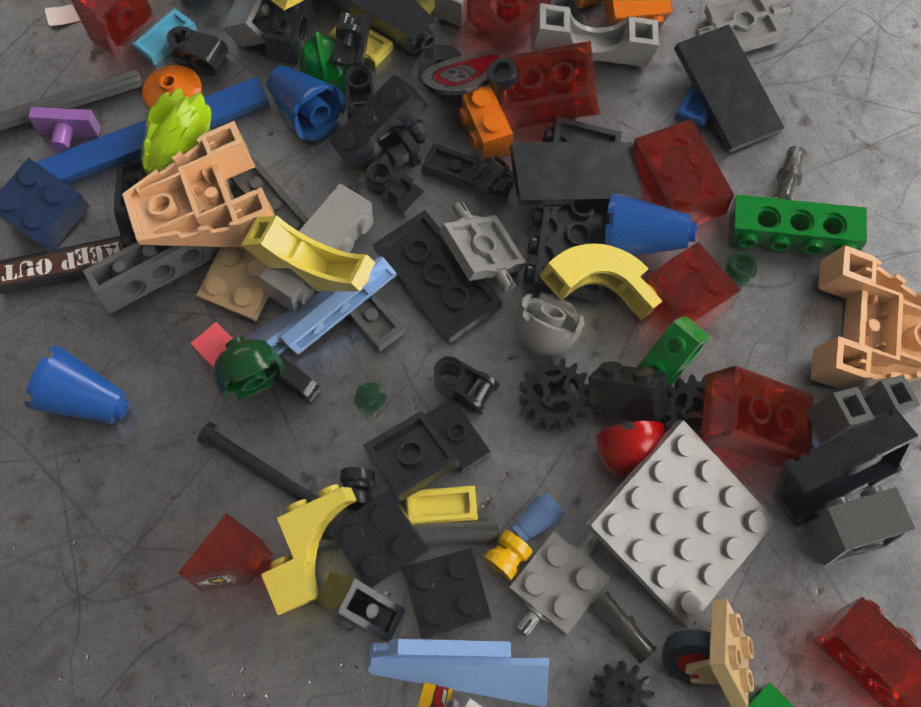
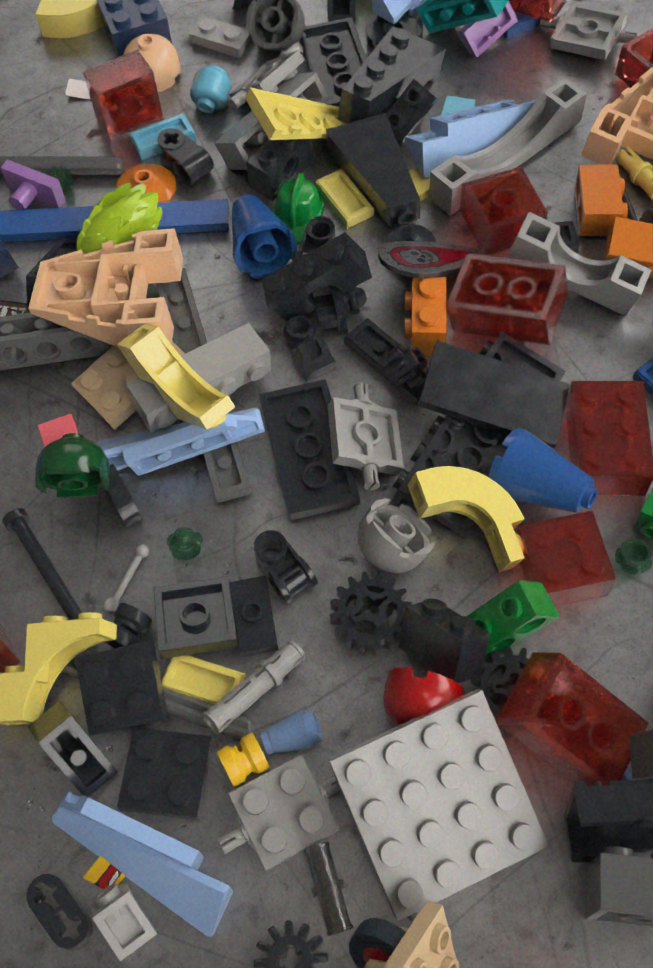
camera: 25 degrees right, 5 degrees down
black hips [332,12,371,69] -> none
black tile [486,58,519,91] -> none
none -> clear green plate [49,165,74,195]
none -> light grey hinge [104,544,149,614]
none -> light grey pin [202,640,305,735]

